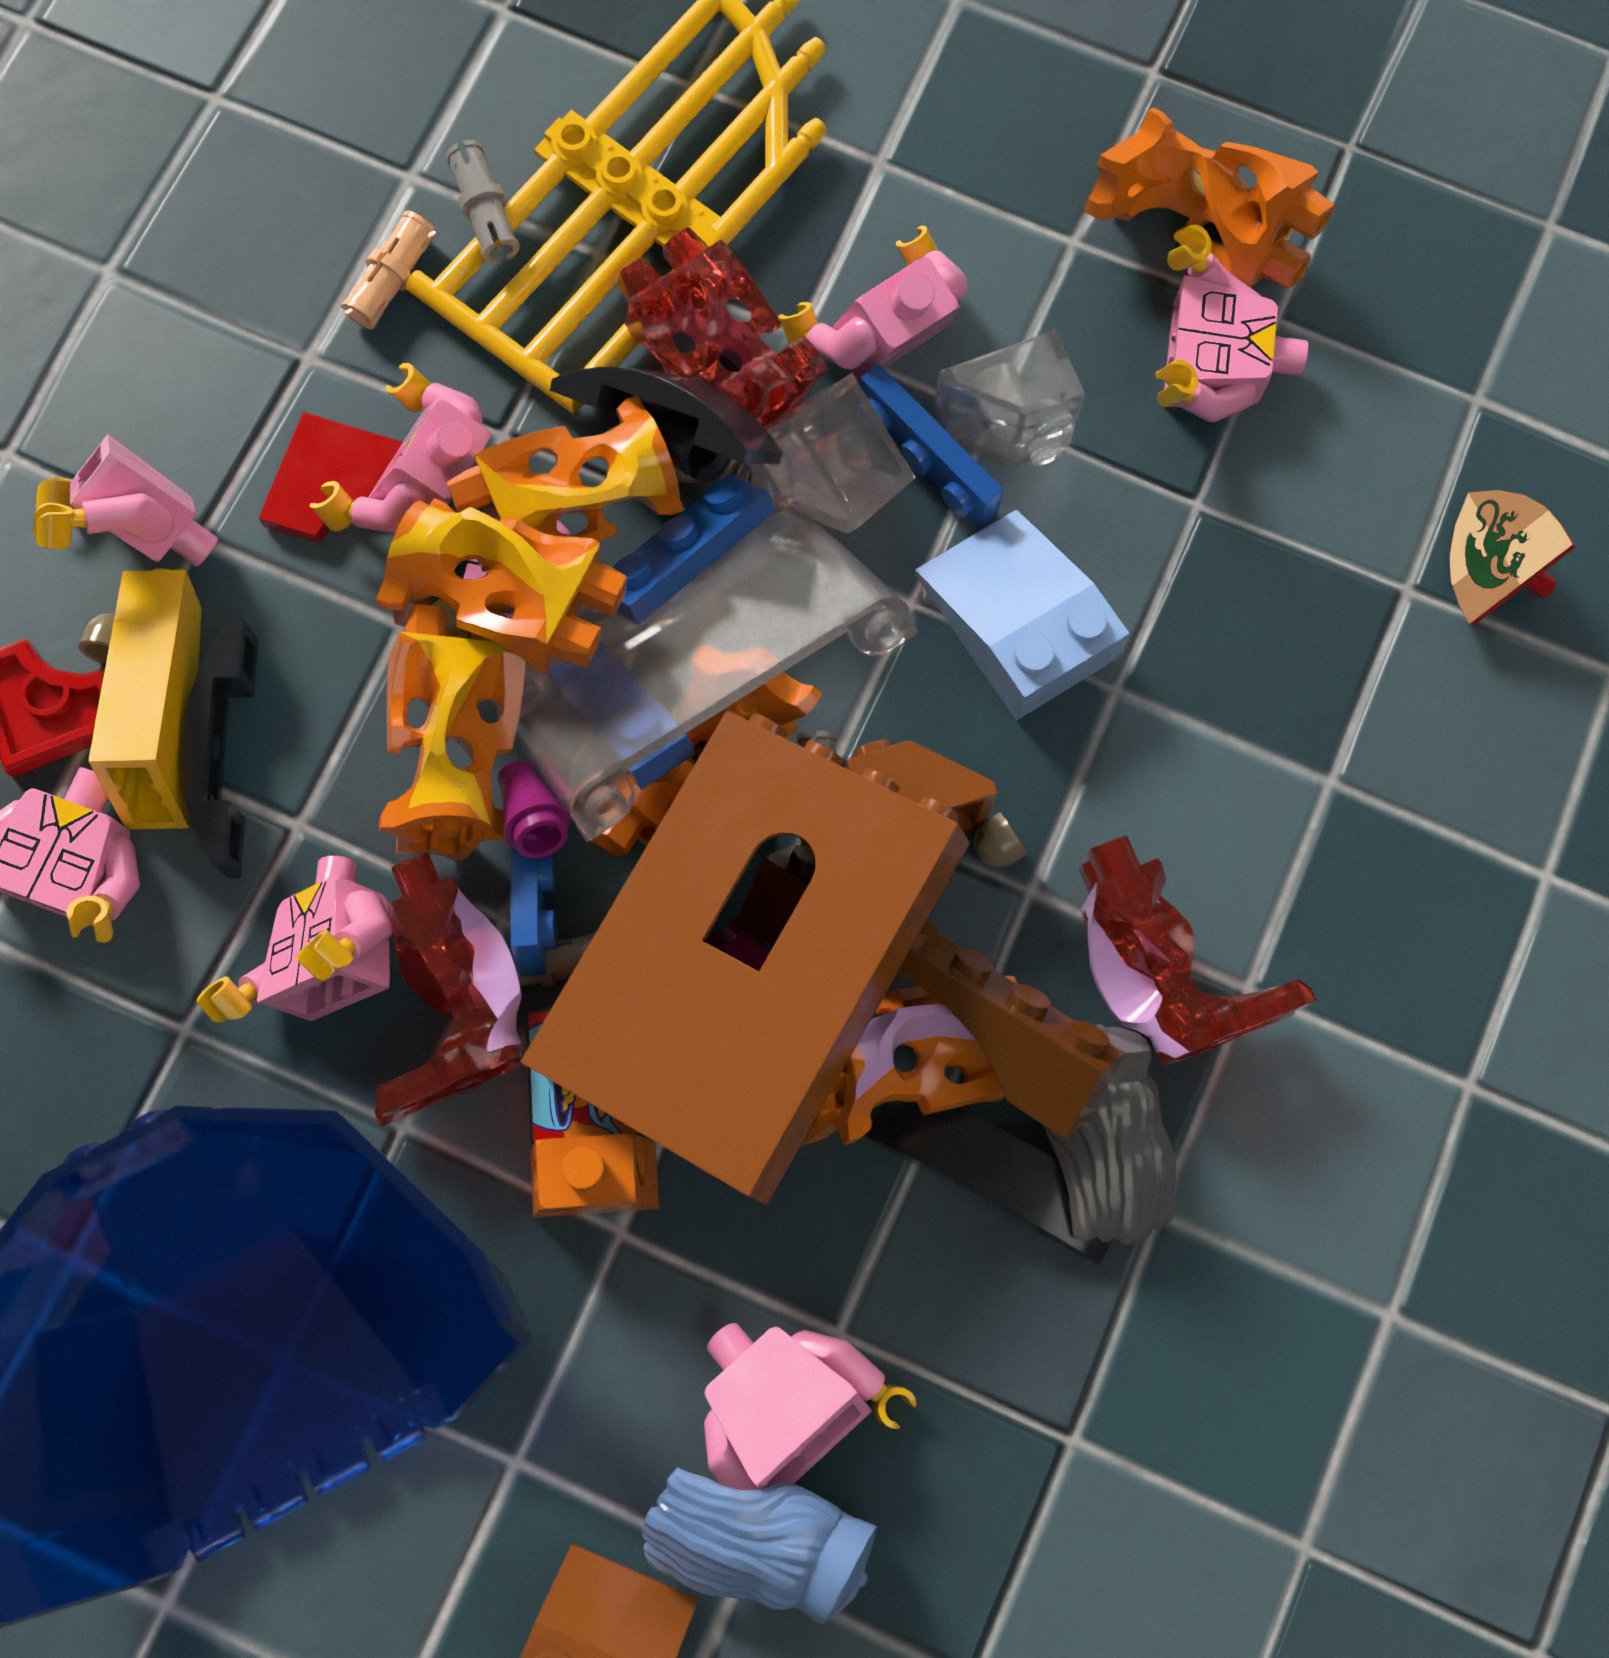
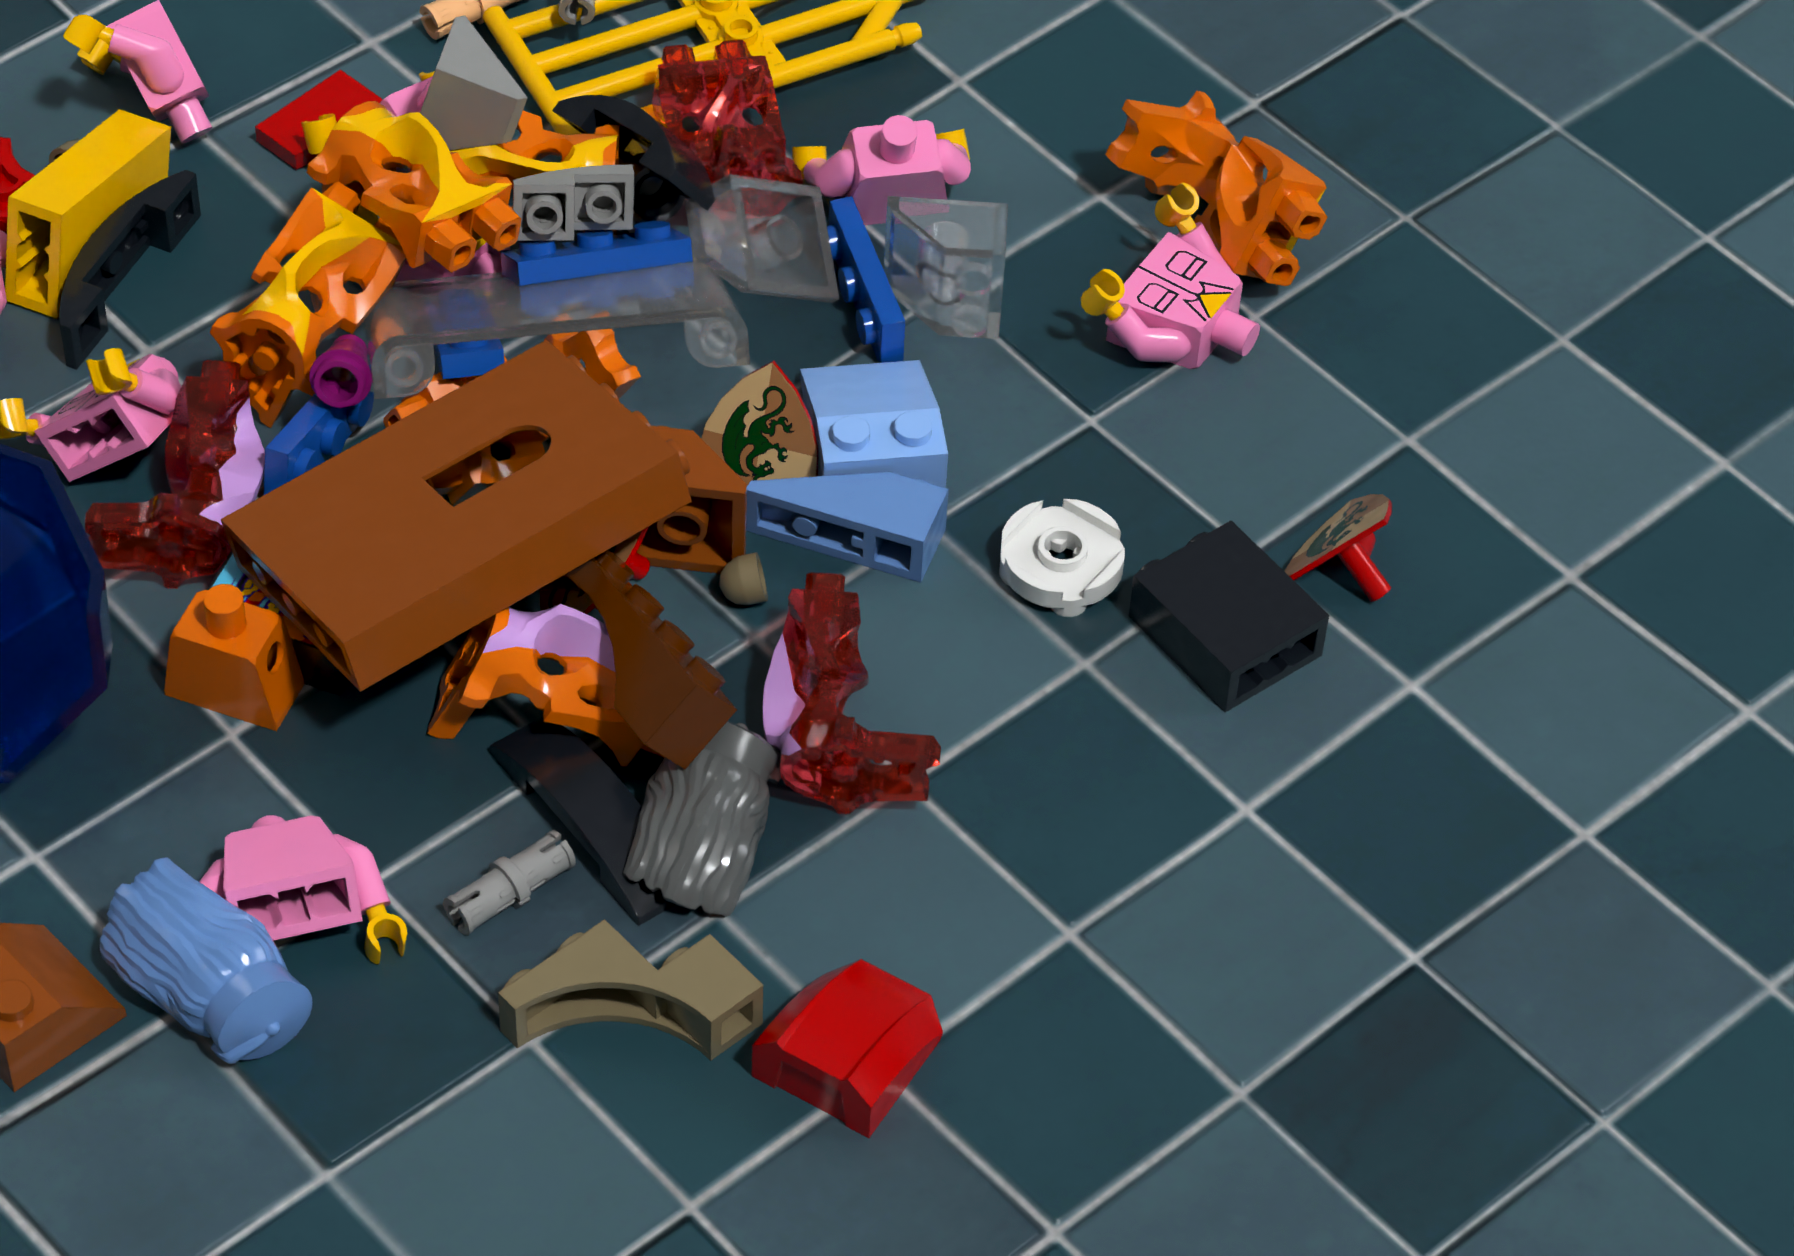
camera: 25 degrees right, 25 degrees down
none -> light grey slope [420,16,528,151]
none -> light grey pin [443,830,576,936]
none -> dark tan arch [498,919,763,1061]
none -> light grey slope [513,164,634,241]
none -> shield [701,361,818,486]
none -> medium blue slope [746,472,949,583]
none -> red slope [752,959,943,1138]
none -> white plate [999,499,1125,617]
none -> black brick [1129,520,1329,712]

